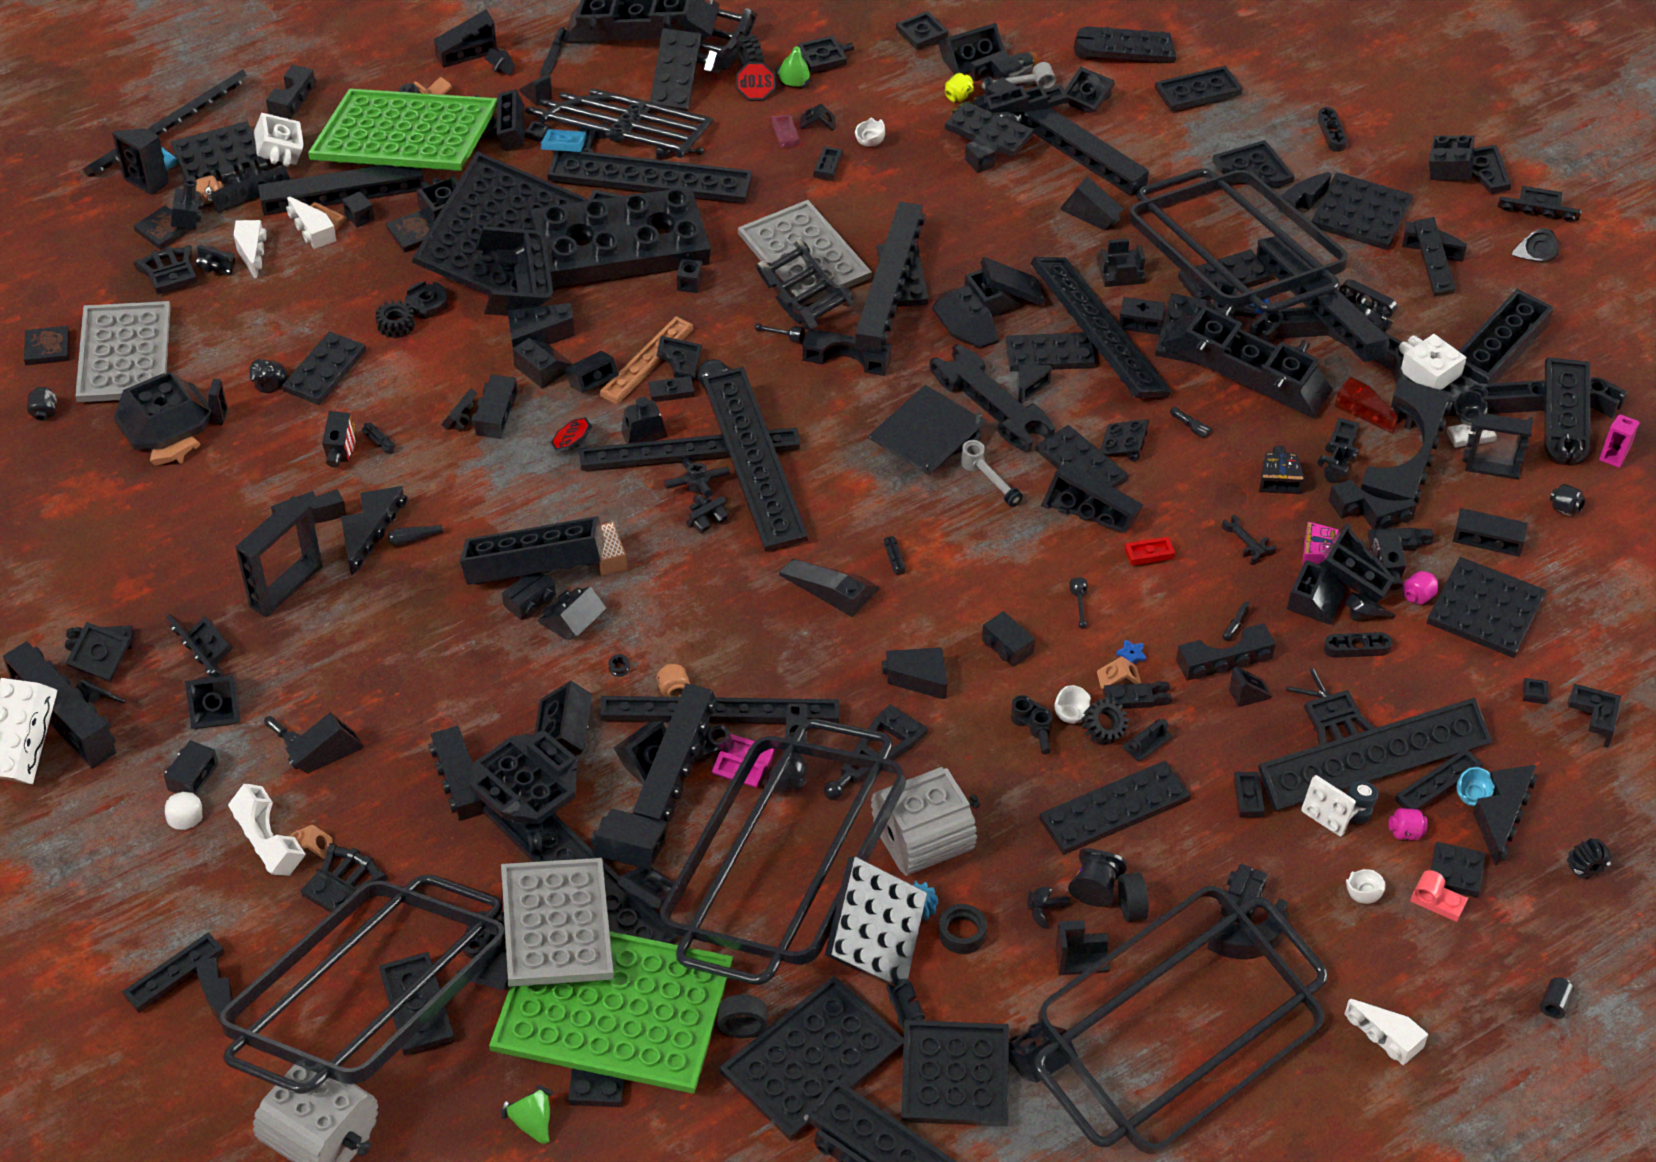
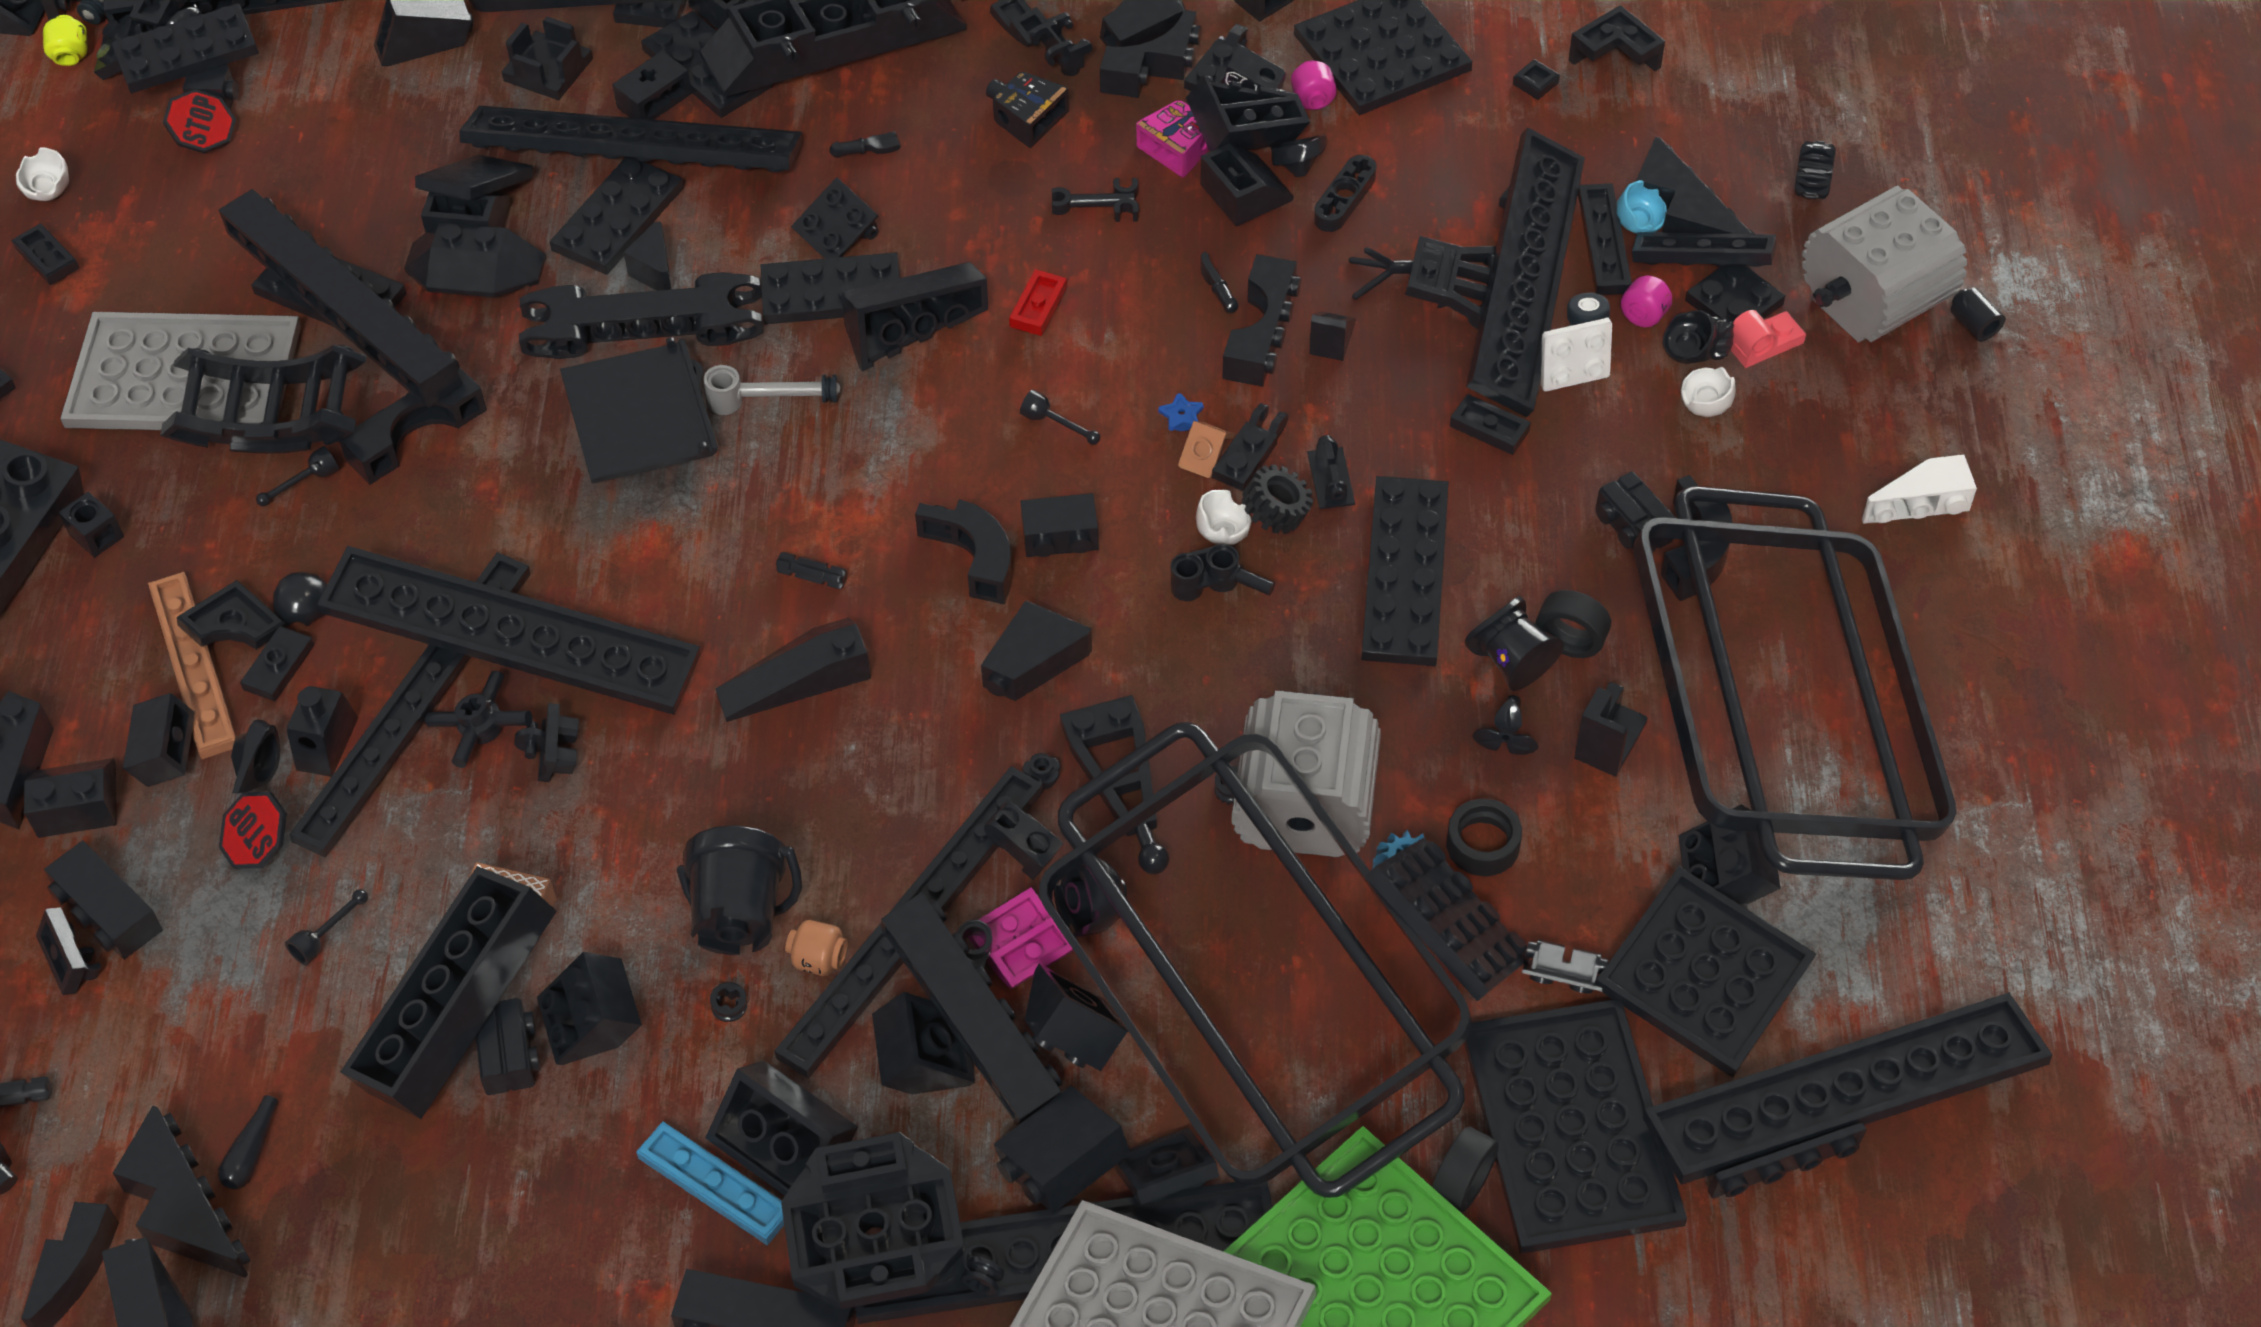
camera: 55 degrees left, 5 degrees up
none -> piece [163,89,236,154]
none -> black piece [231,719,280,794]
none -> black hinge [285,889,368,965]
none -> dark azure tile [636,1122,784,1246]
none -> black piece [677,825,802,955]
none -> black arch [915,499,1012,605]
none -> black plate [1023,753,1061,790]
none -> black slope [1025,963,1128,1071]
none -> black plate [1632,232,1777,267]
none -> black hair [1662,310,1734,364]
none -> light grey piece [1802,185,1967,343]

